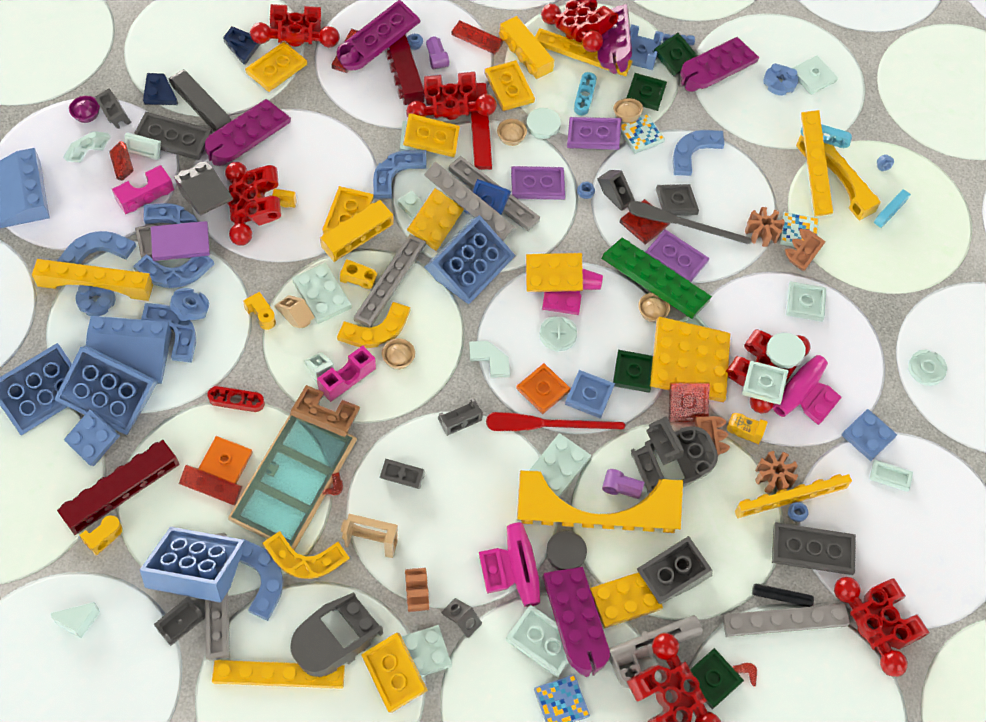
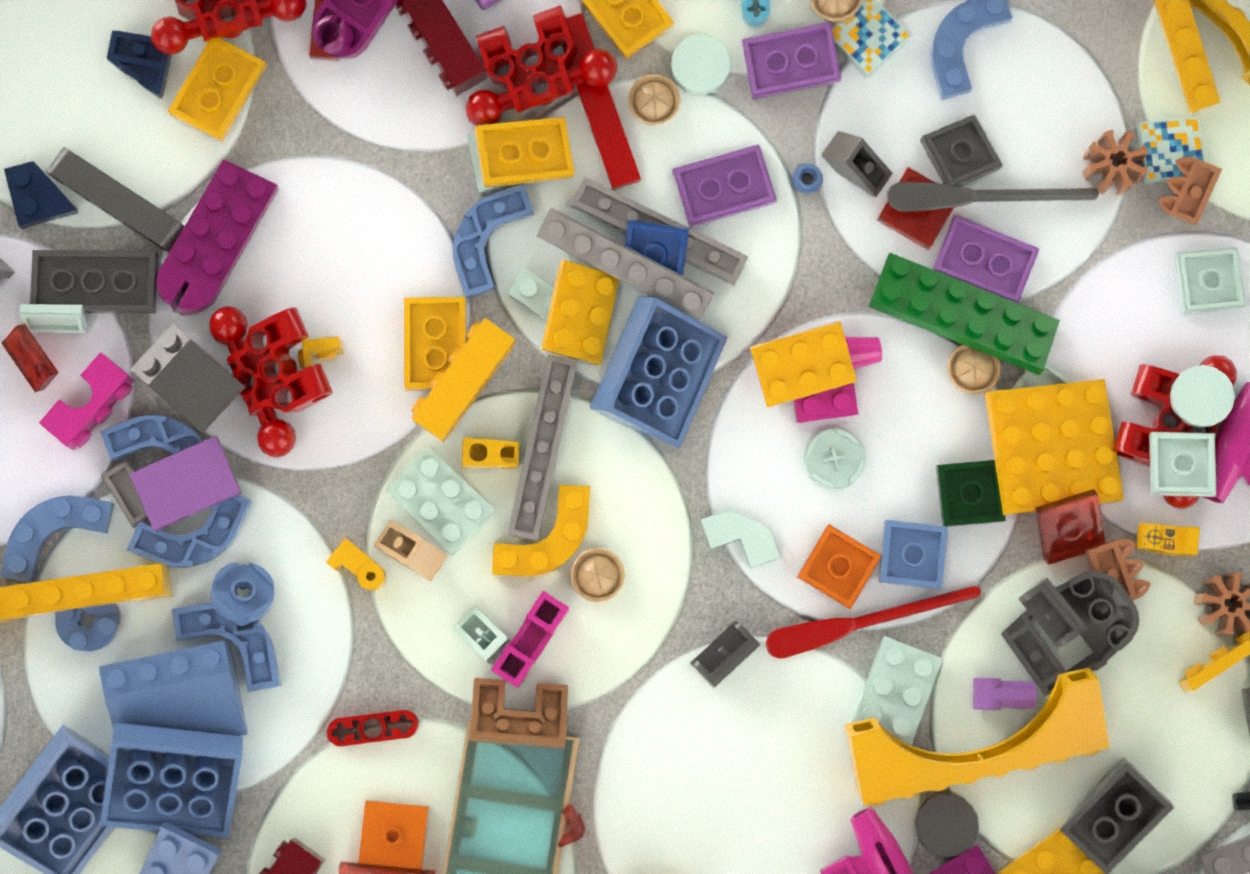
camera: 15 degrees left, 20 degrees up
dark grey hinge [379,458,425,489] -> none

